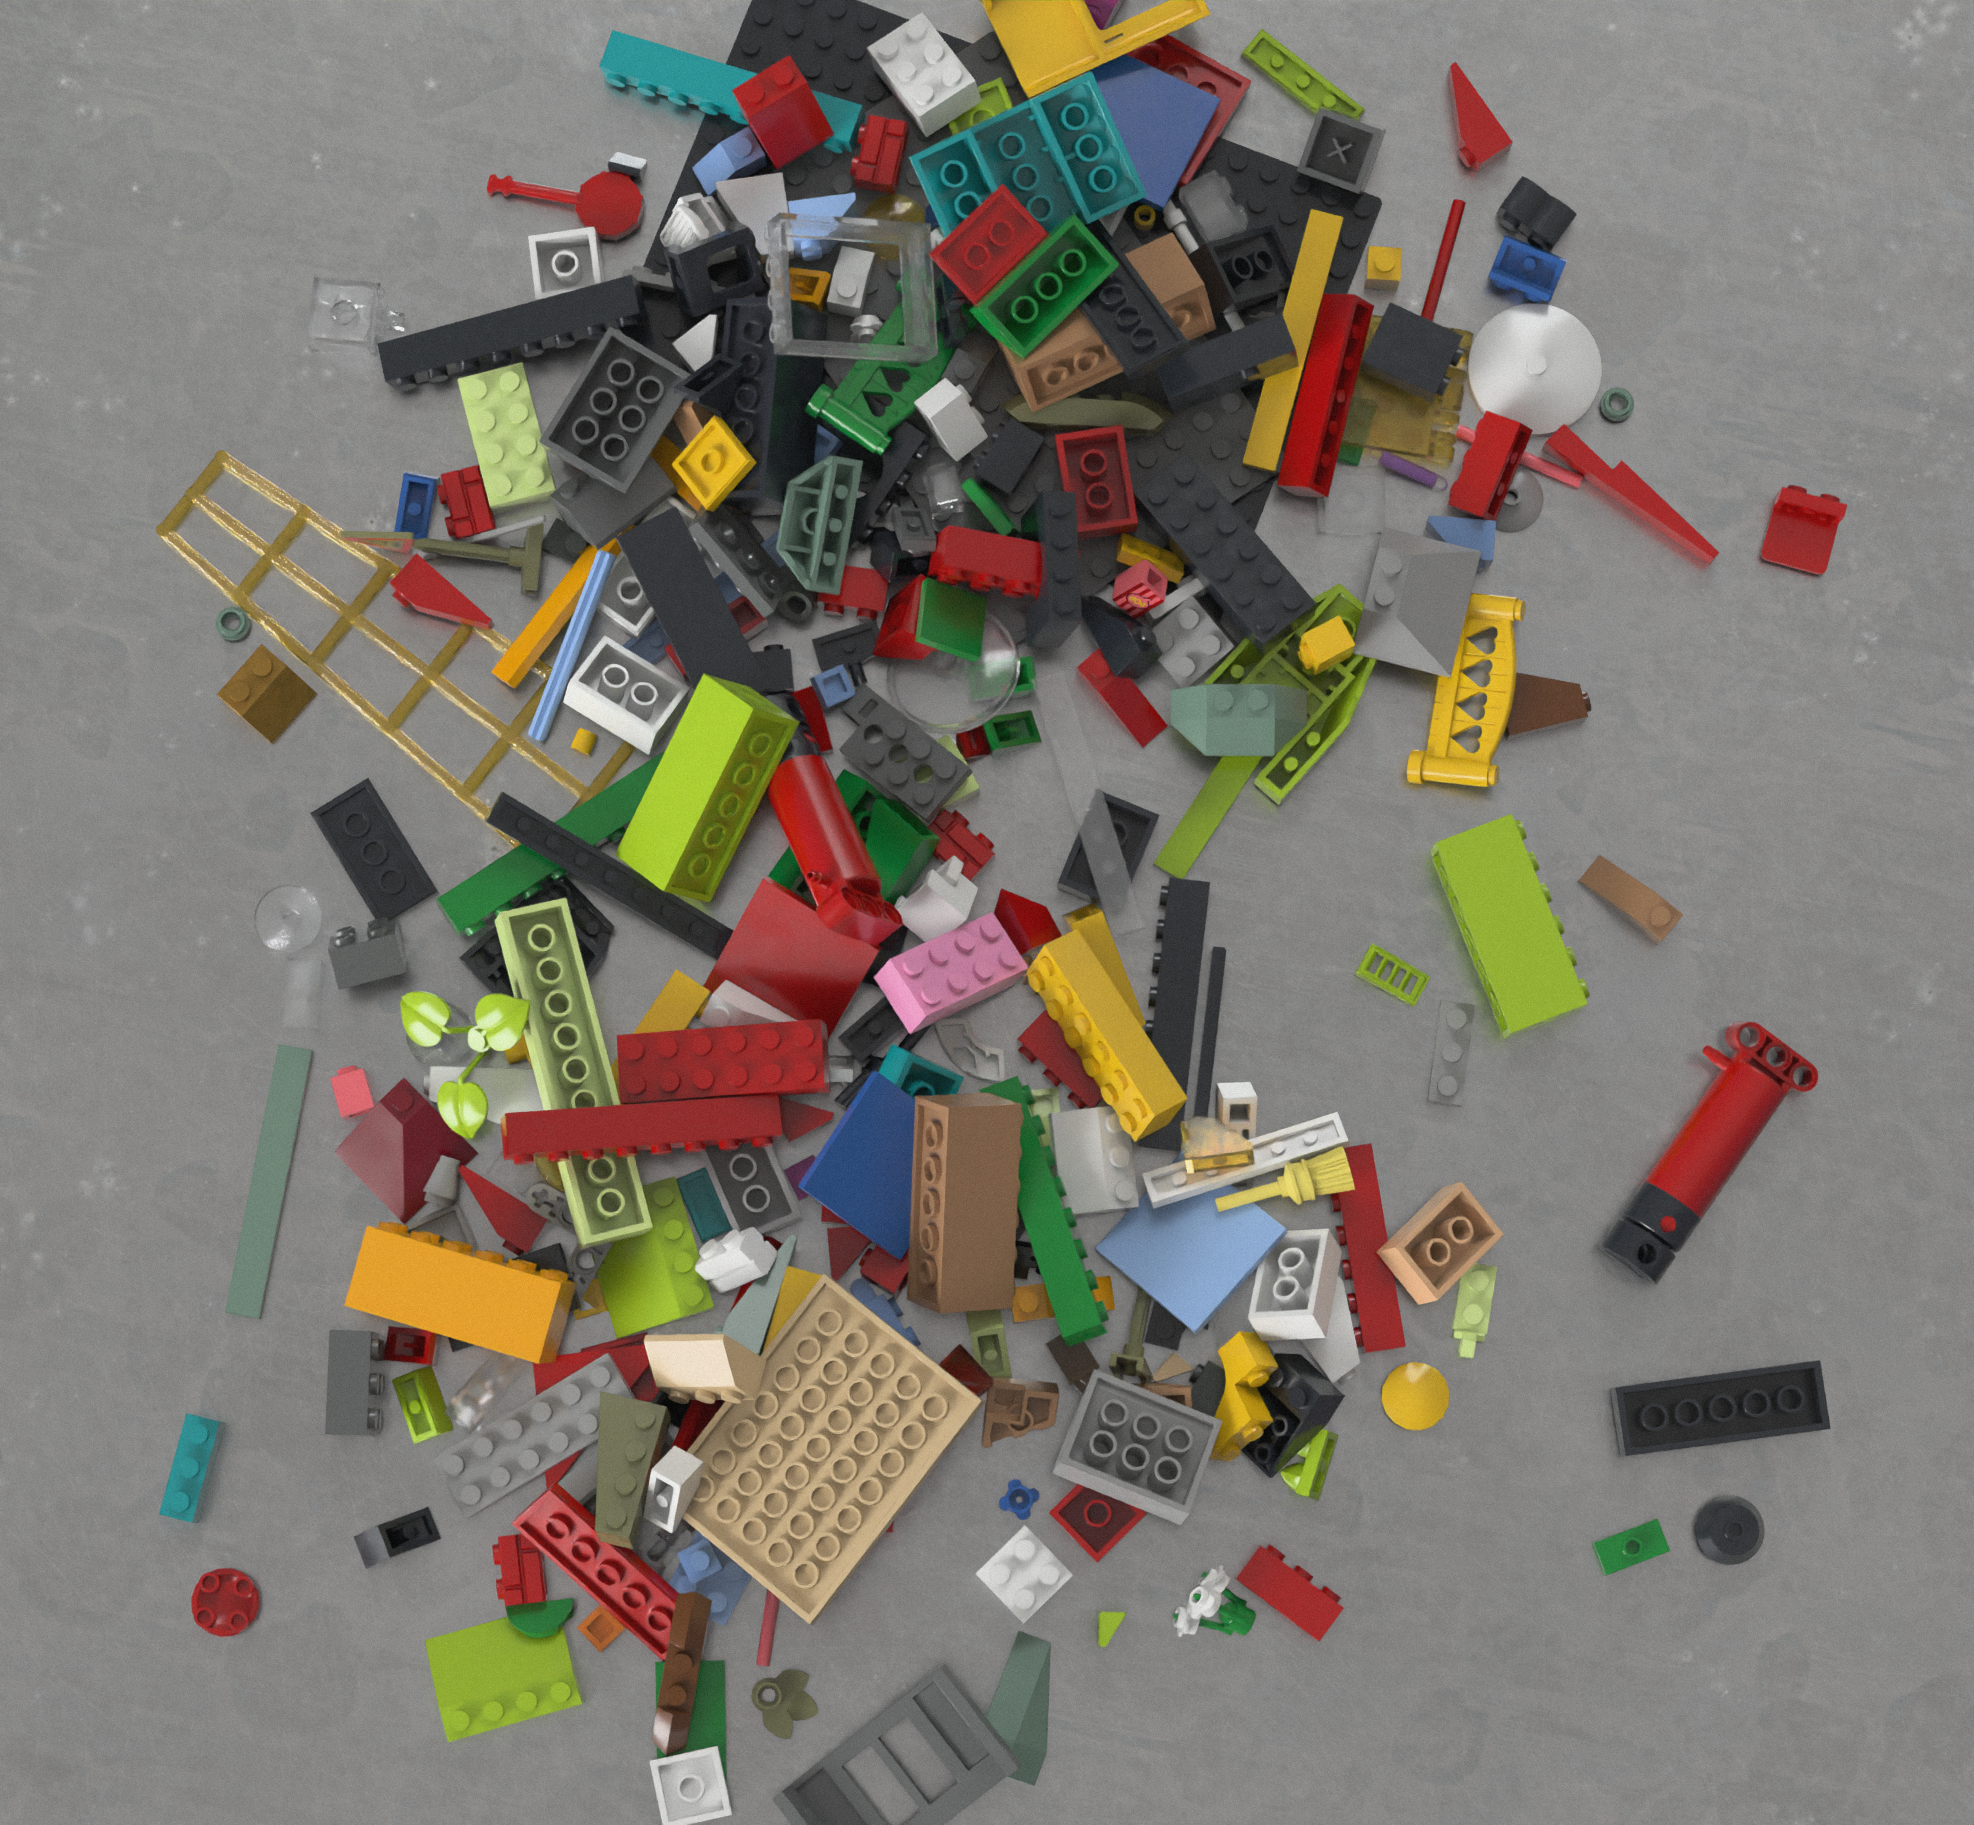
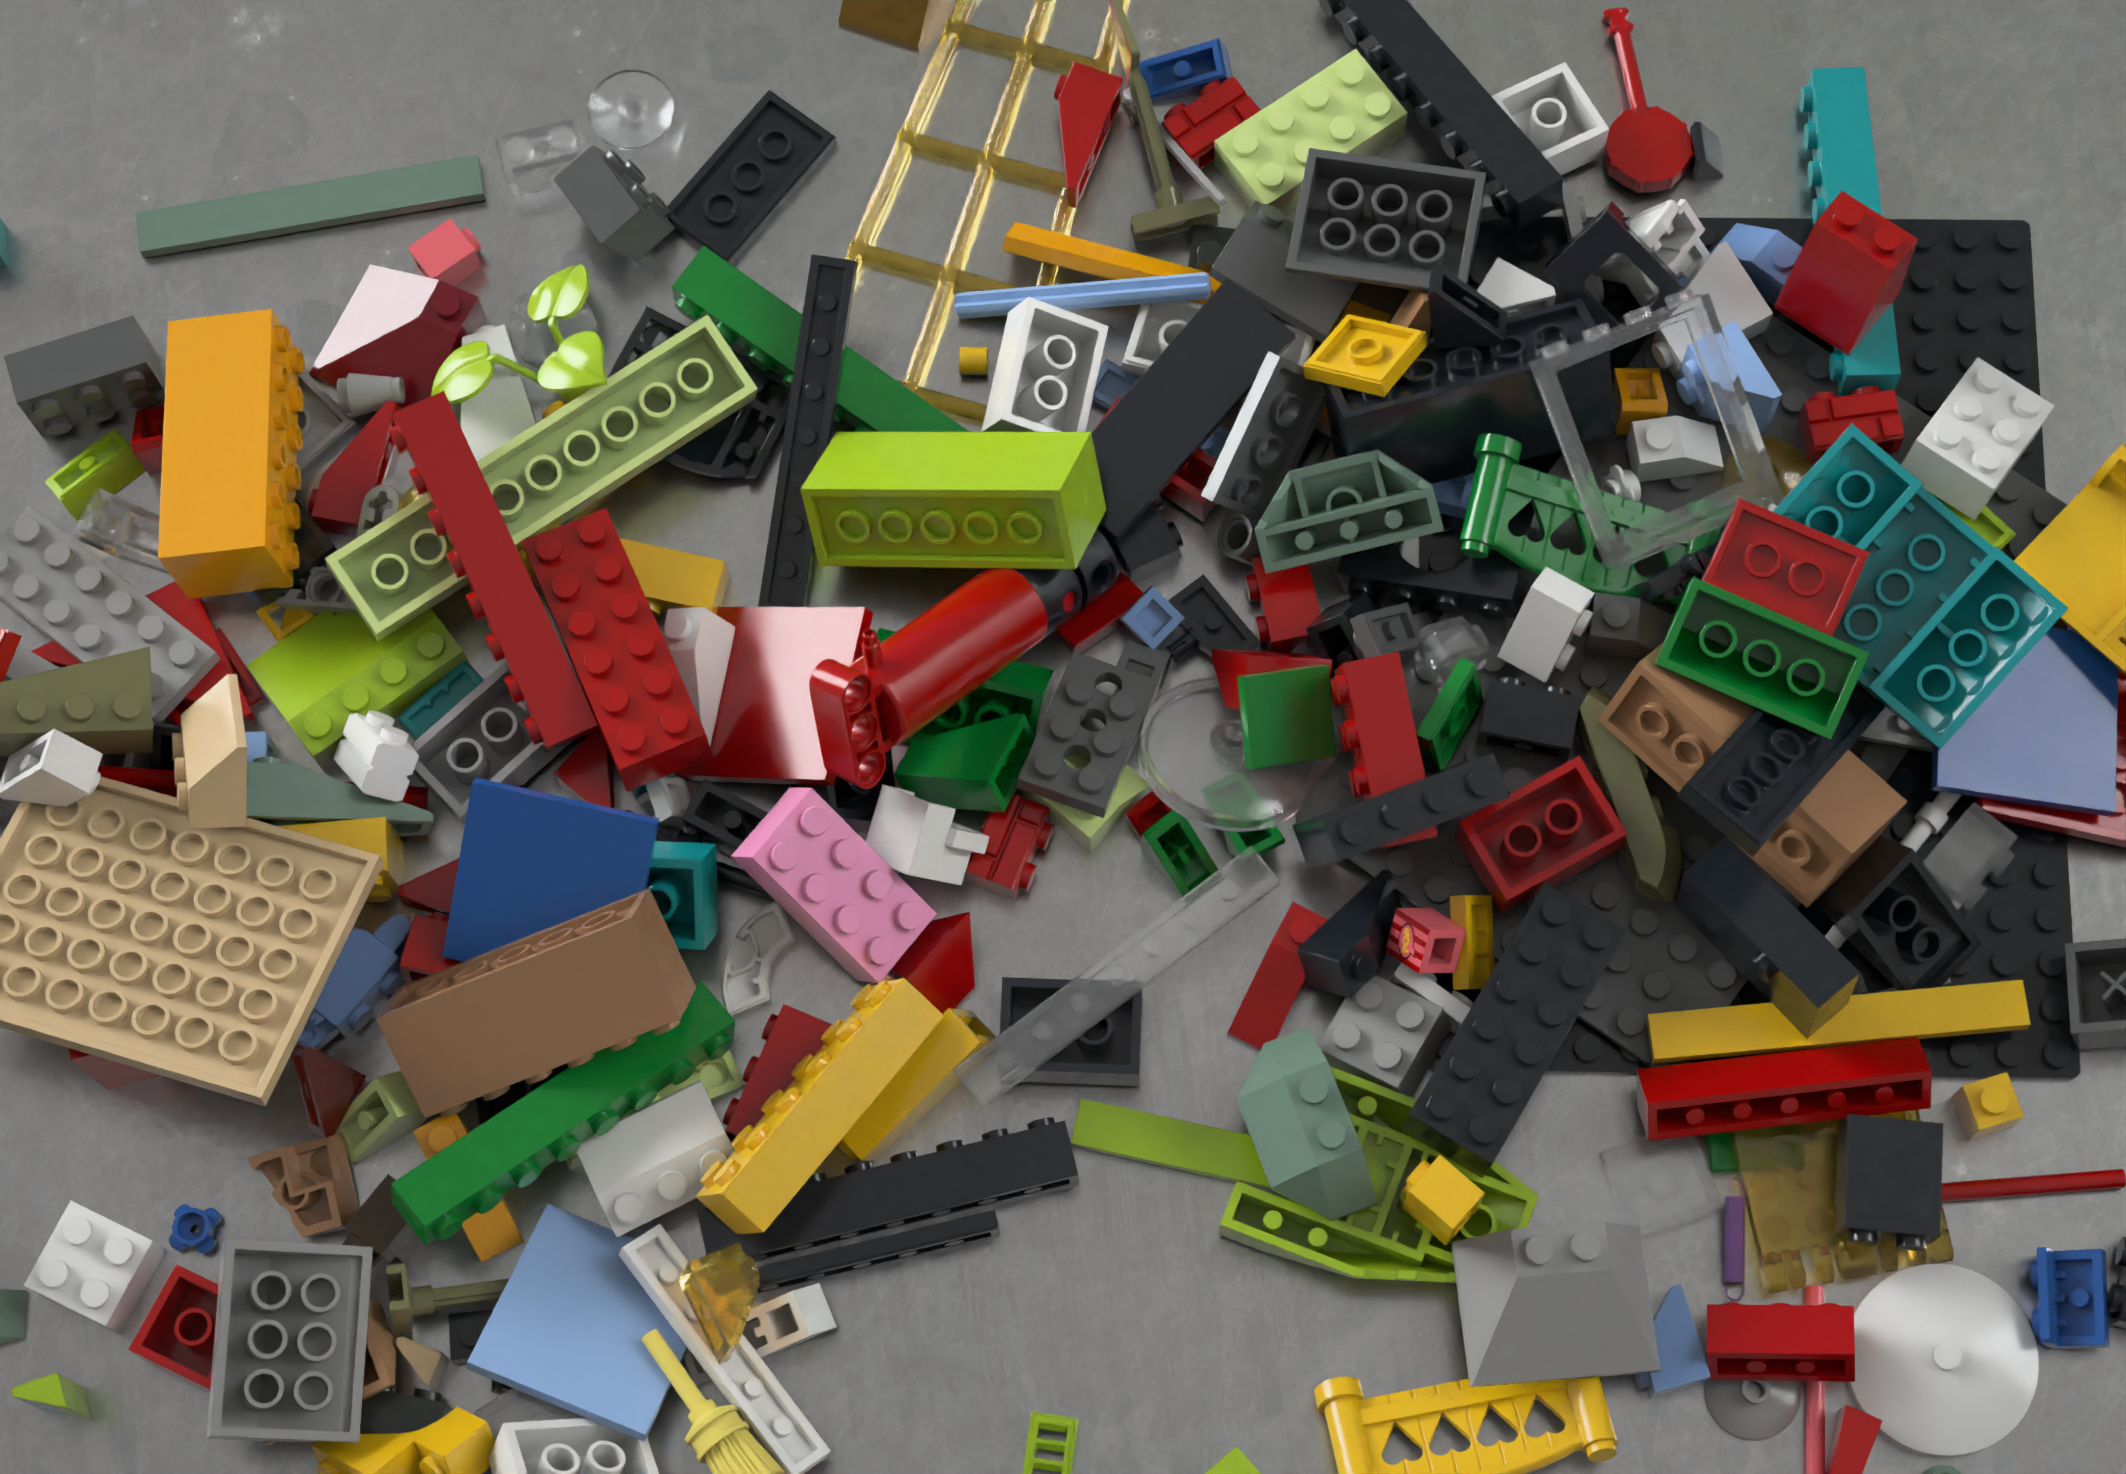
camera: 75 degrees right, 10 degrees down
yellow piece [1134,205,1155,231] -> none

